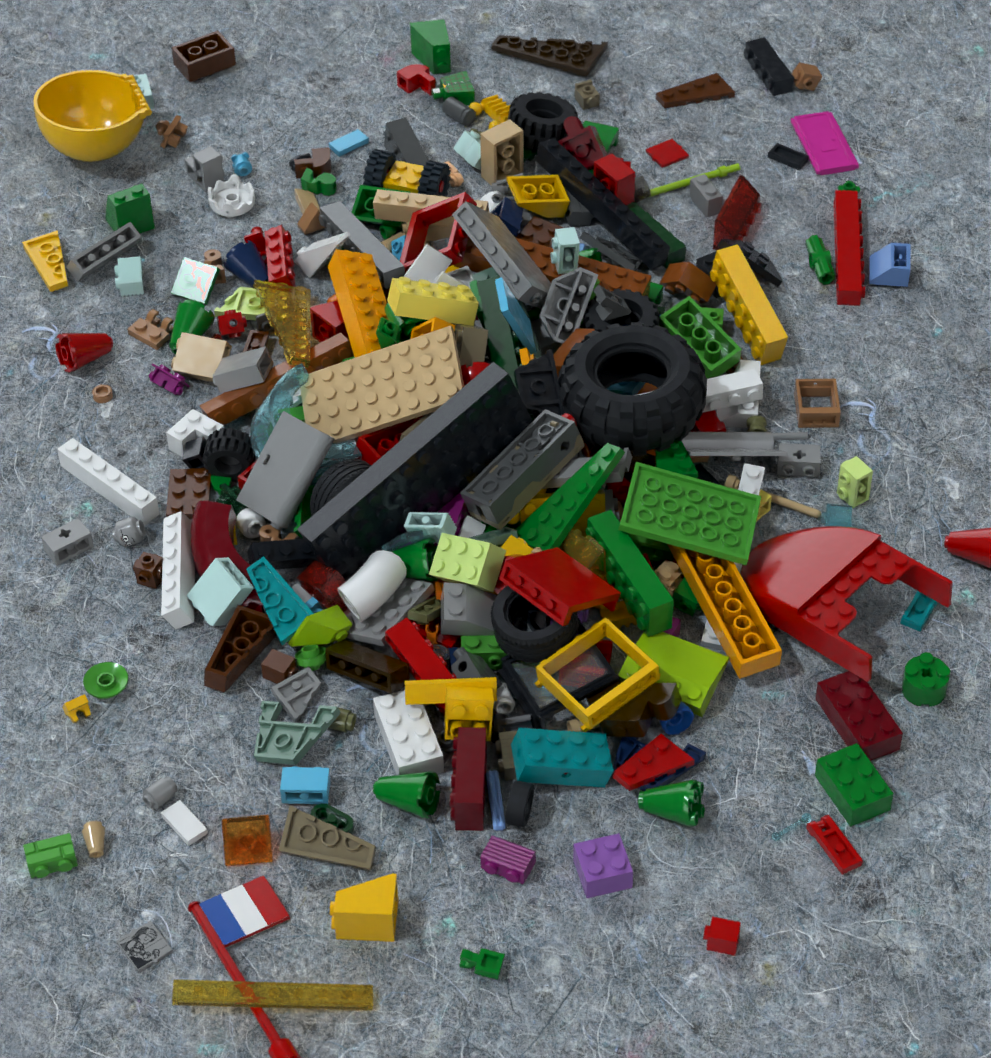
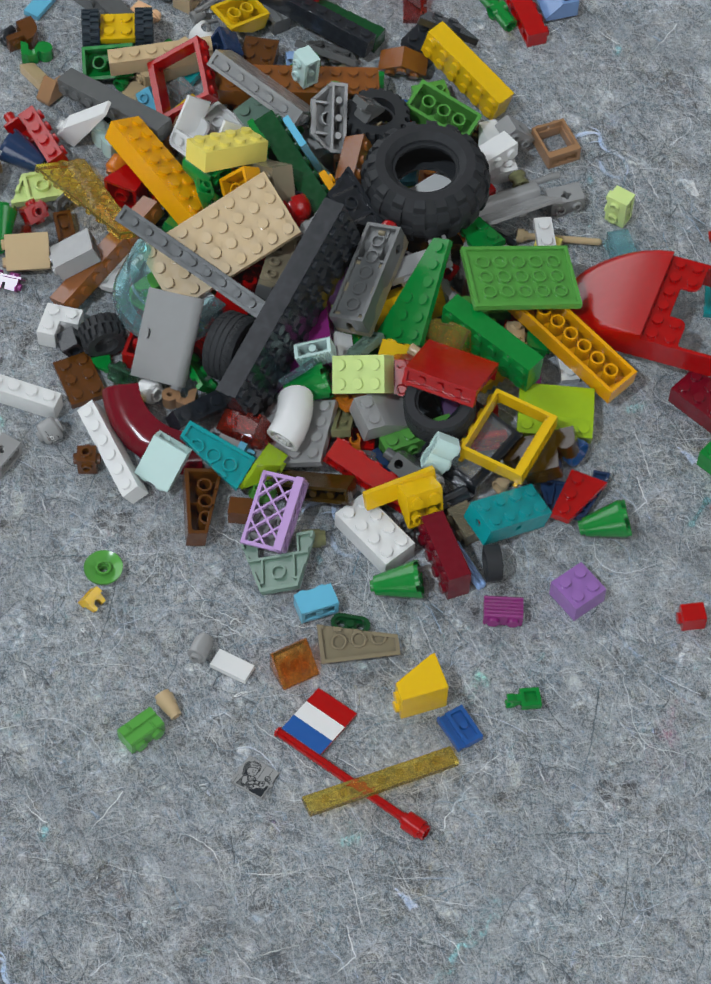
camera: 25 degrees left, 10 degrees up
none -> dark grey plate [114,205,265,318]
none -> lavender fence [240,470,309,554]
none -> light aqua brick [420,431,461,475]
none -> blue plate [437,704,483,752]
none -> light grey brick [495,114,535,151]

